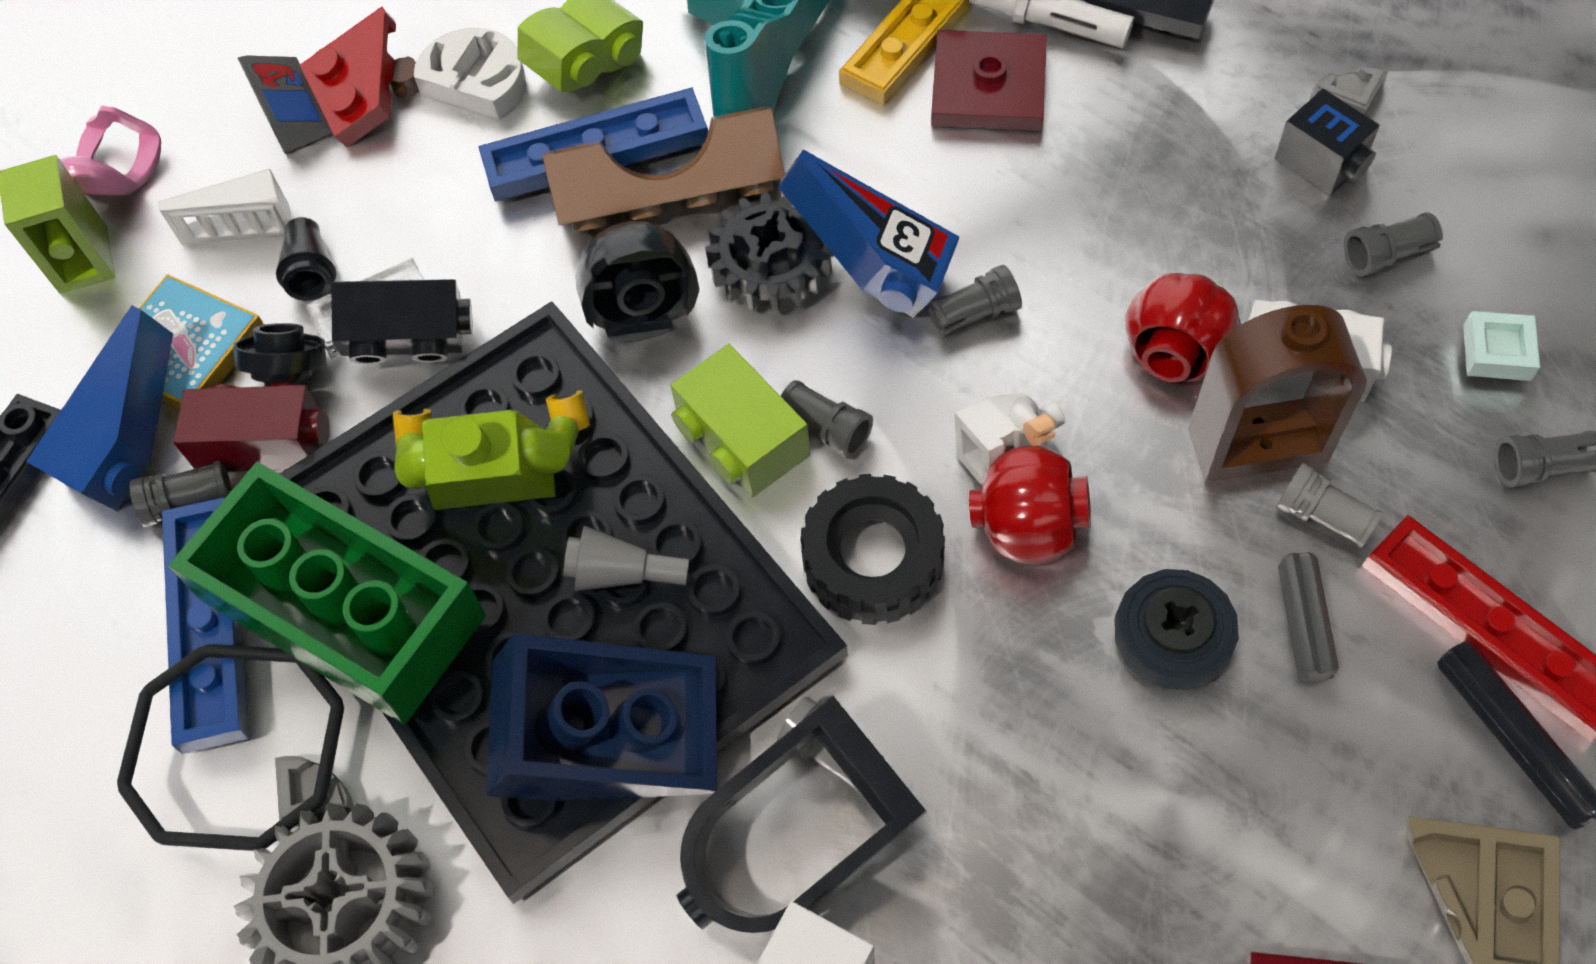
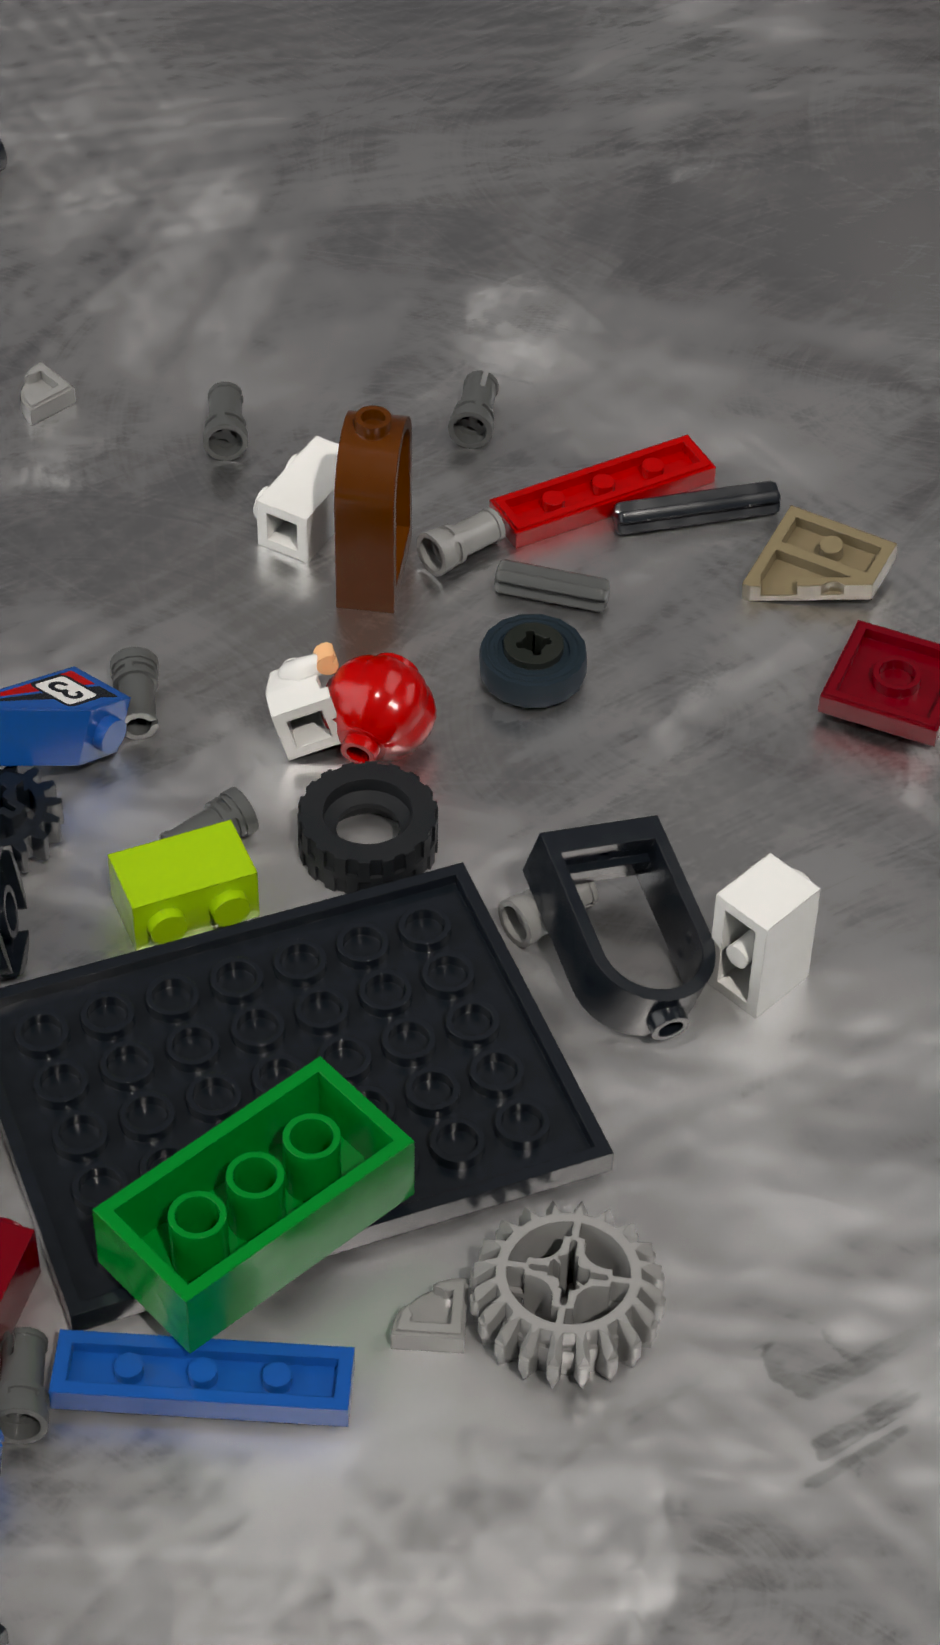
camera: 80 degrees left, 15 degrees down
black piece [117,644,344,851] -> none
lime torso [393,390,590,510] -> none
dark blue slope [486,633,717,801] -> none
light grey cone [563,526,689,591] -> none
red plant [1125,273,1241,383] -> none
black brick [1274,88,1380,196] -> none
light aqua plate [1463,311,1540,381] -> none

